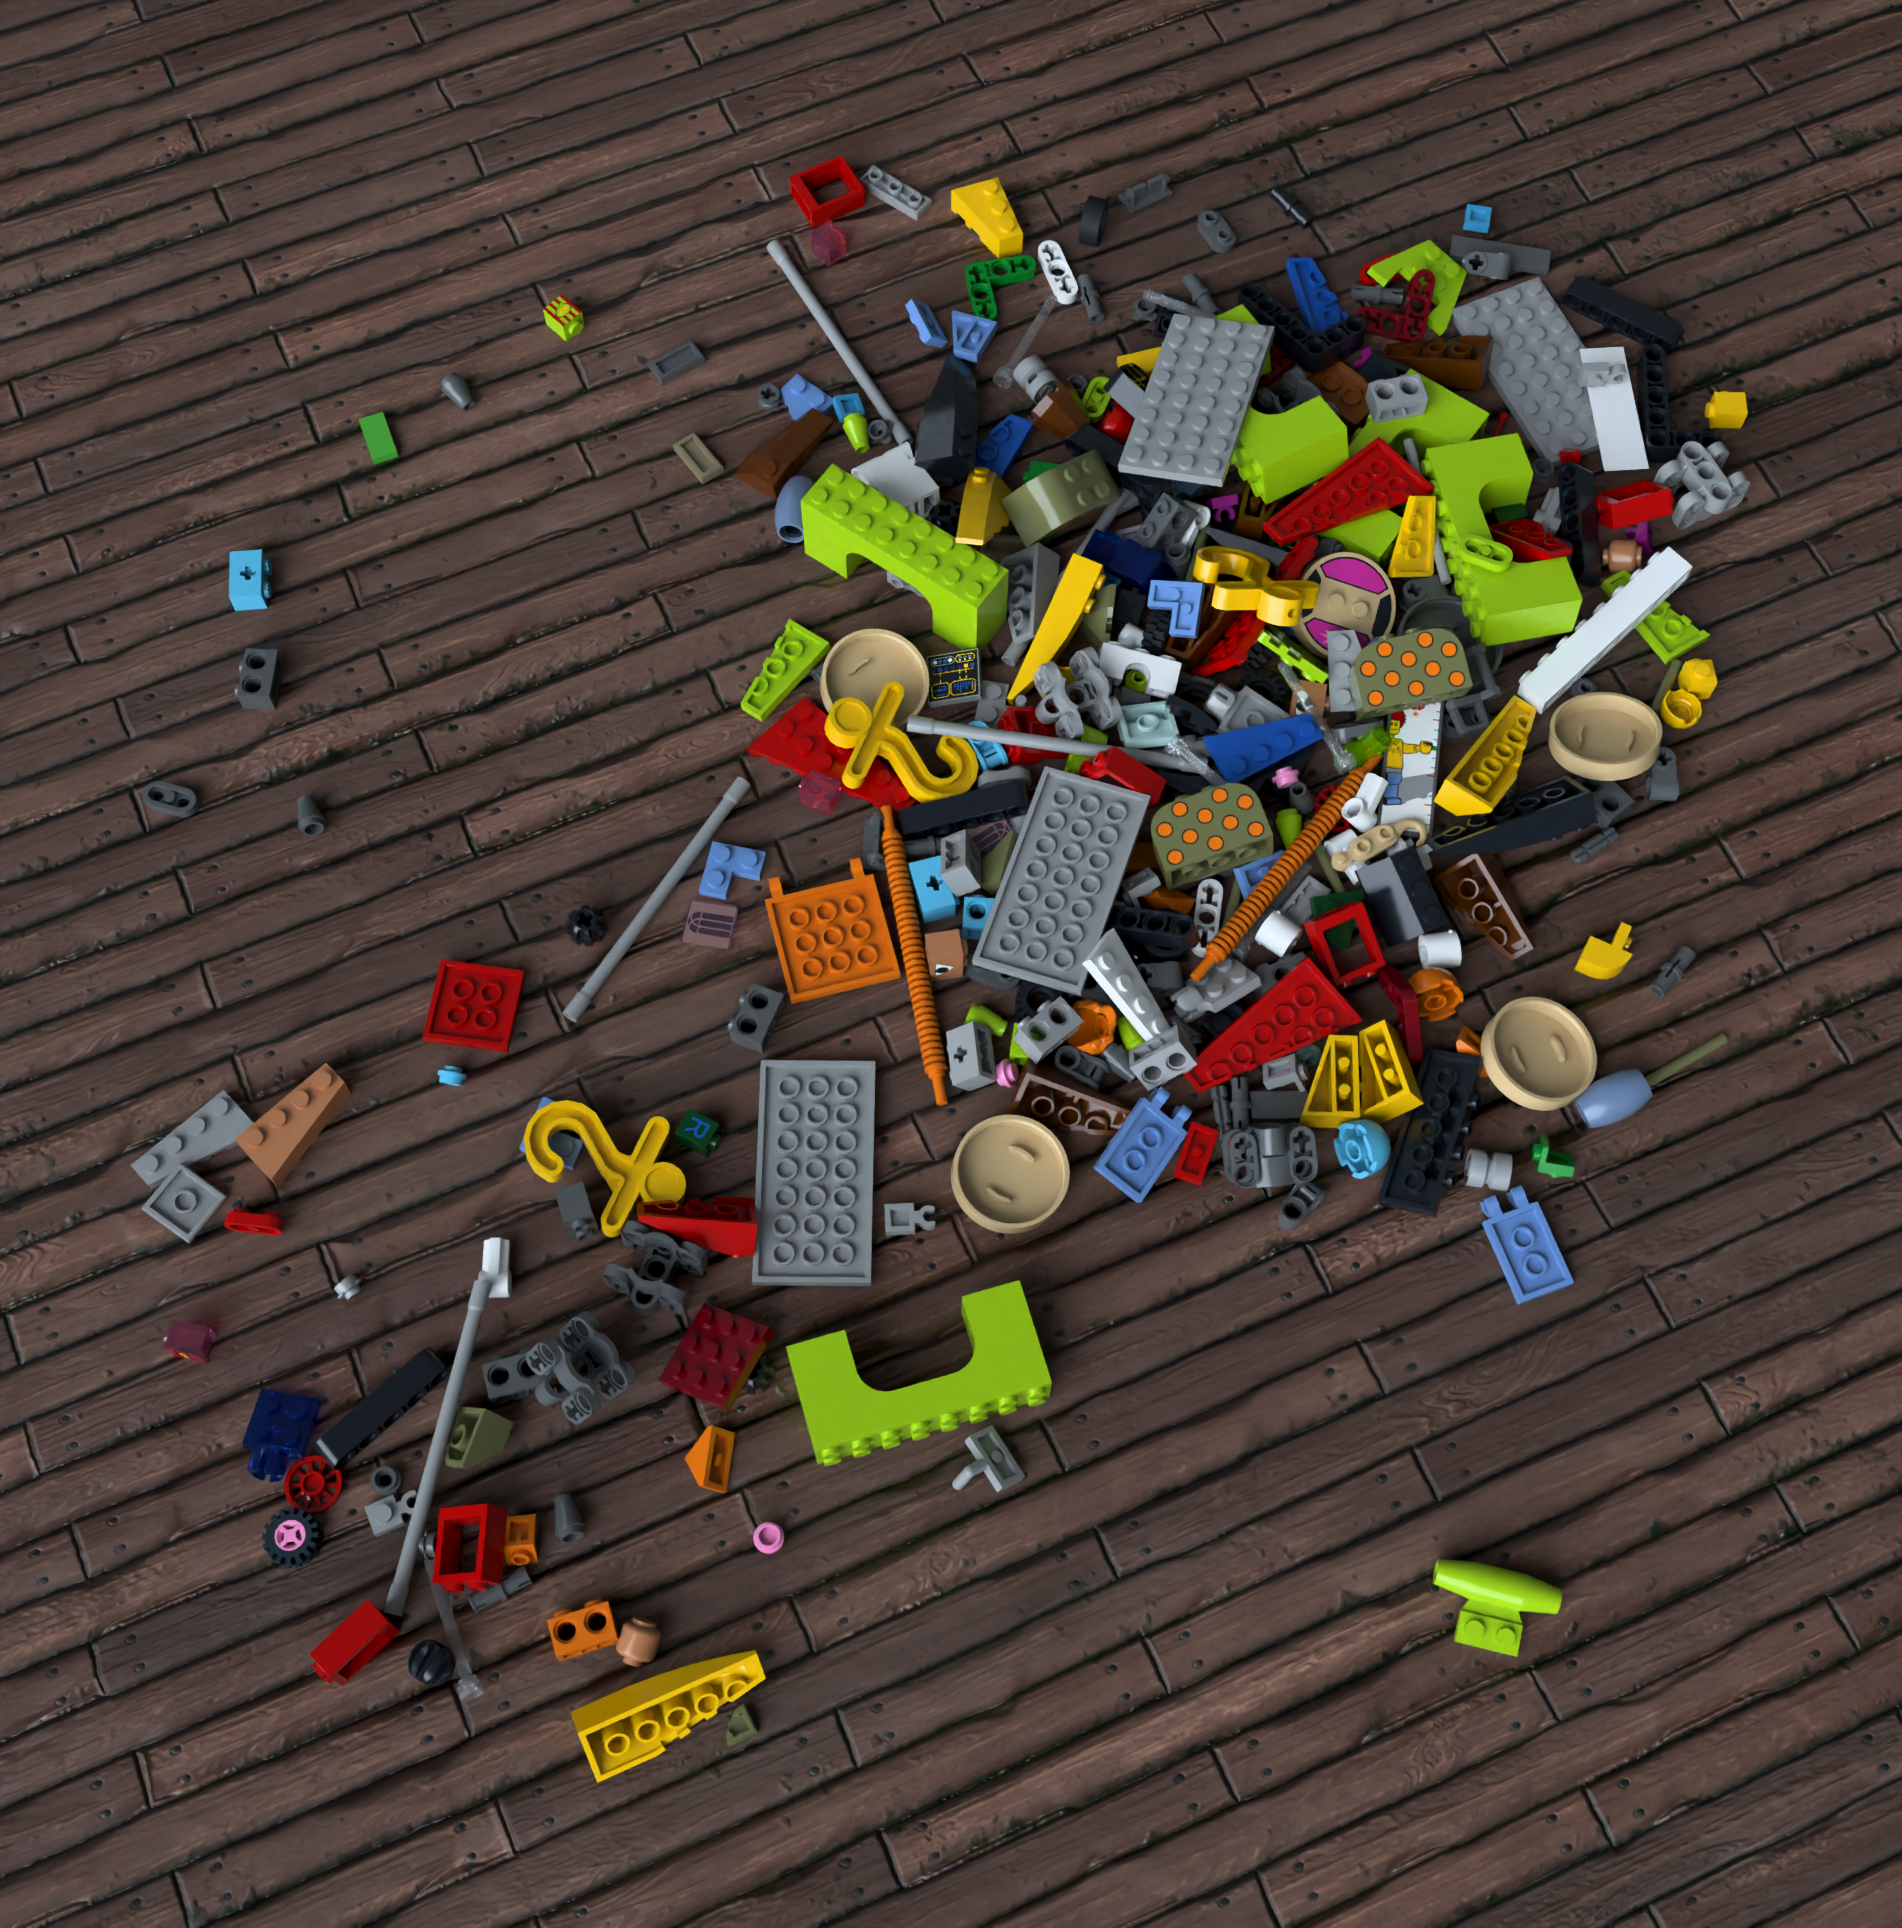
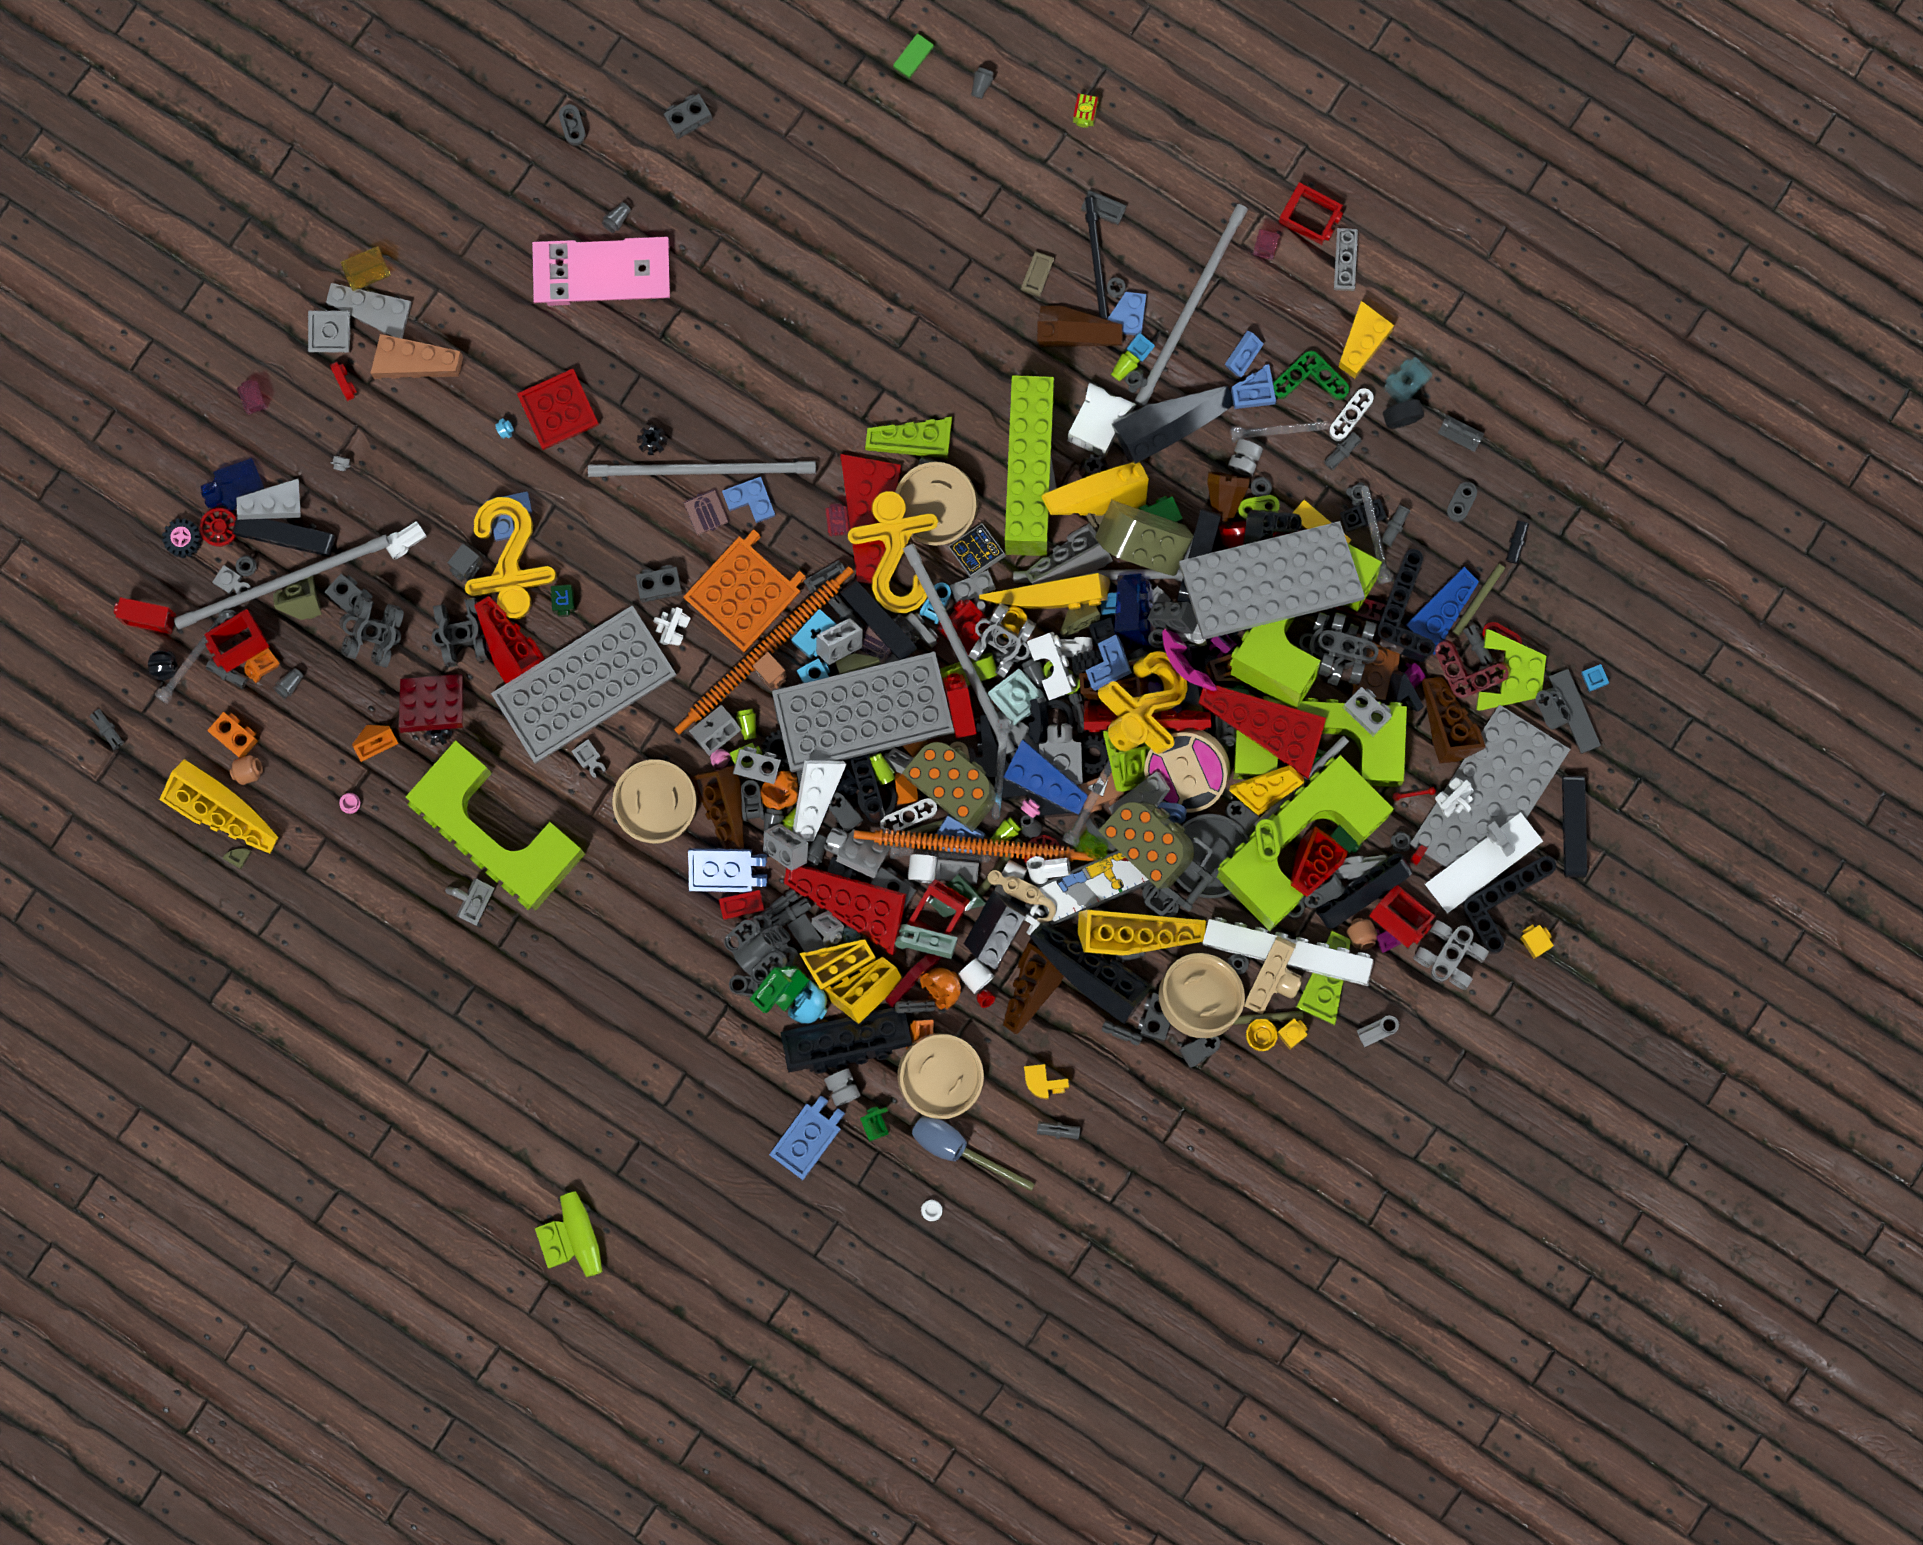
camera: 65 degrees right, 15 degrees up
medium azure brick [229,549,272,611] -> none
sand blue piece [774,476,815,543] -> none
blue wing [968,414,1034,480] -> none
none -> dark grey pin [89,709,125,750]
none -> light grey wing [237,479,300,520]
none -> clear yellow piece [340,246,391,291]
none -> bright pink piece [532,237,670,306]
none -> white hips [653,607,690,646]
none -> green panel [749,966,810,1013]
none -> lime cone [870,752,895,785]
none -> sand green plate [895,924,957,959]
none -> dark grey axle [895,999,935,1013]
none -> white tile [921,1200,943,1221]
none -> red hinge [976,989,995,1008]
none -> black bar [1085,197,1108,319]
none -> dark pink slope [1162,629,1217,691]
none -> tan plate [1244,936,1302,1015]
none -> dark grey piece [1318,613,1378,685]
none -> light grey piece [1357,1016,1399,1047]
none -> clear light blue brick [1384,357,1433,404]
none -> white hips [1435,777,1474,818]
none -> olive bar [1452,564,1505,636]

